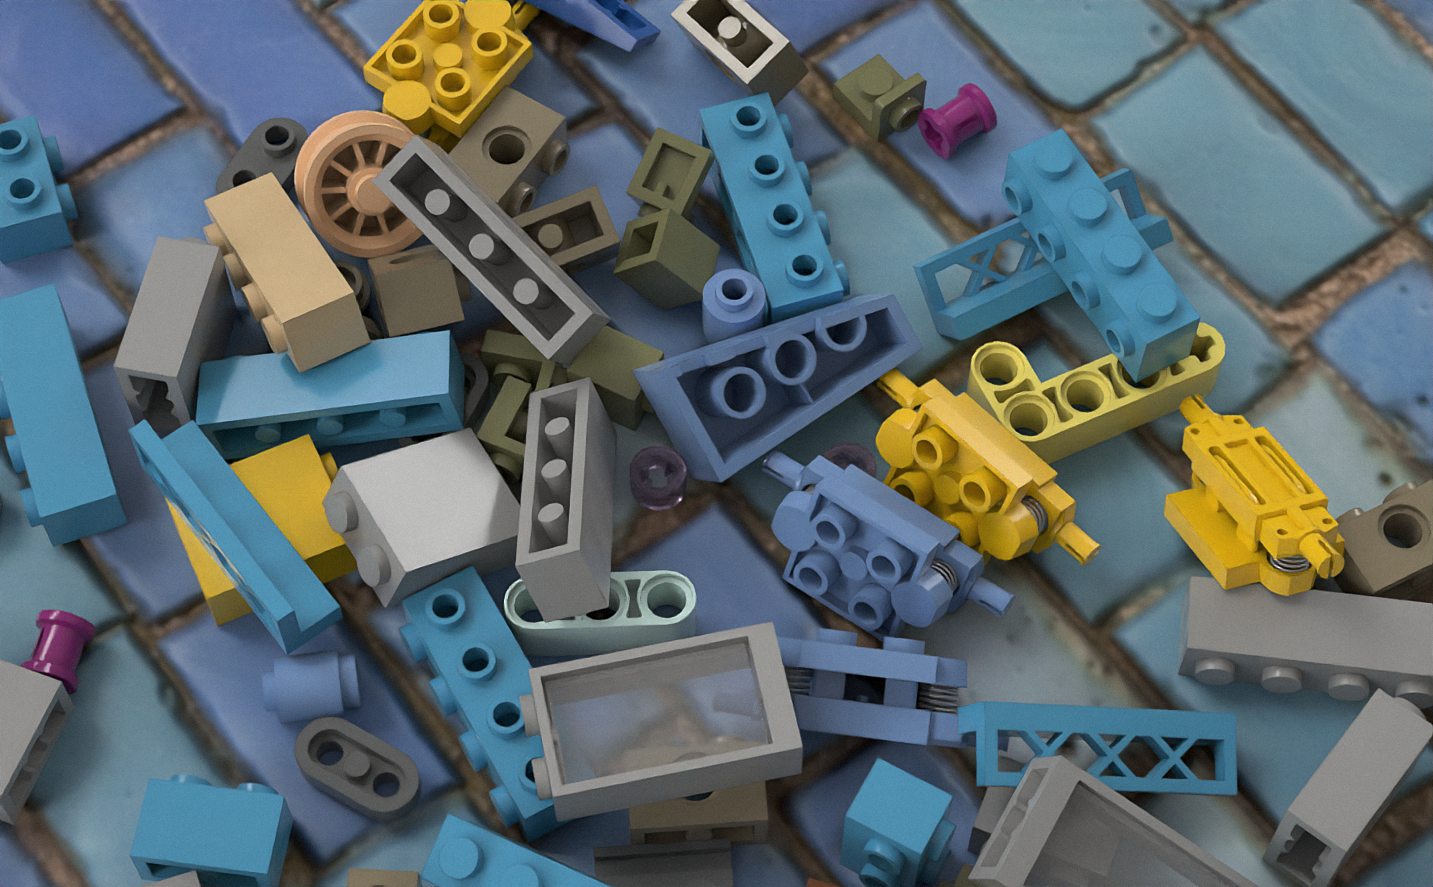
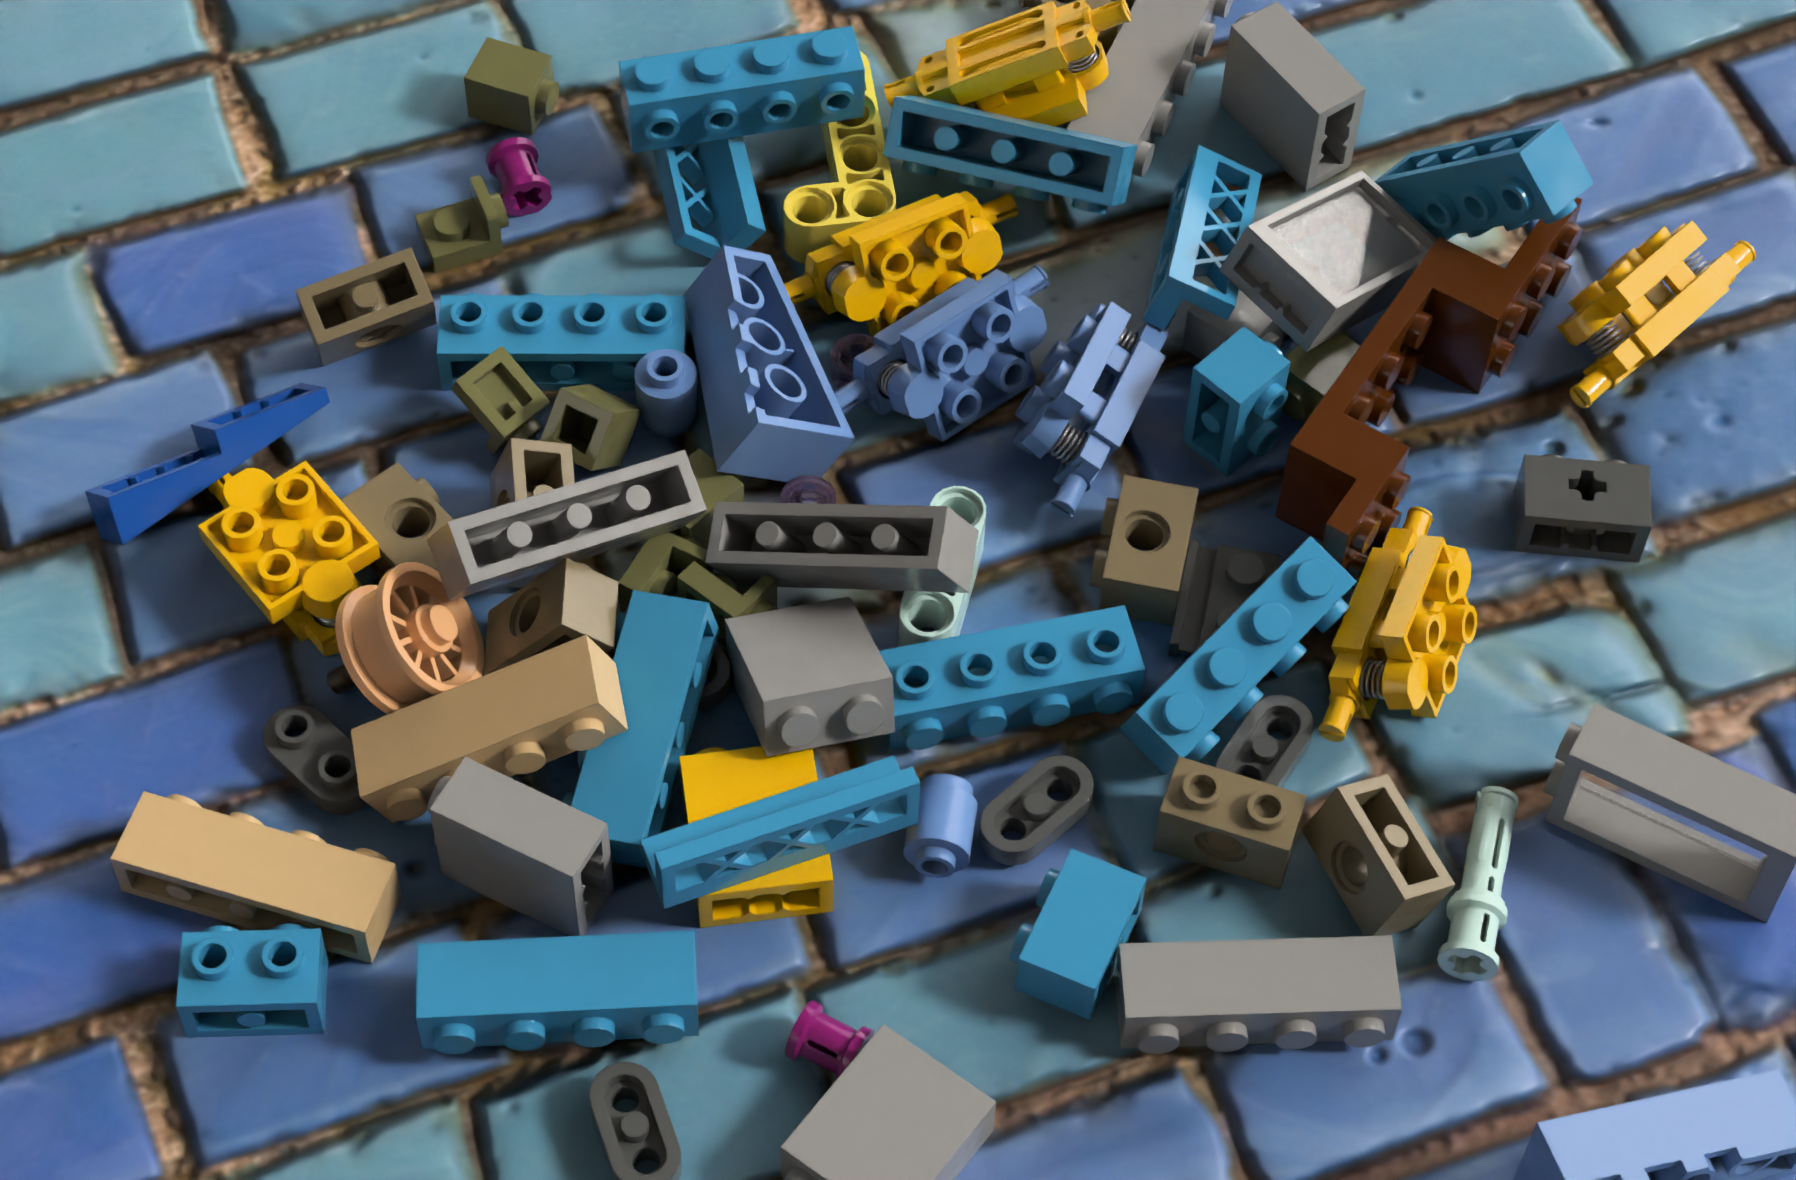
camera: 75 degrees left, 5 degrees down
window [519,621,803,822] -> none
none -> tan brick [110,791,402,964]
none -> olive brick [464,37,559,135]
none -> dark azure brick [883,95,1138,214]

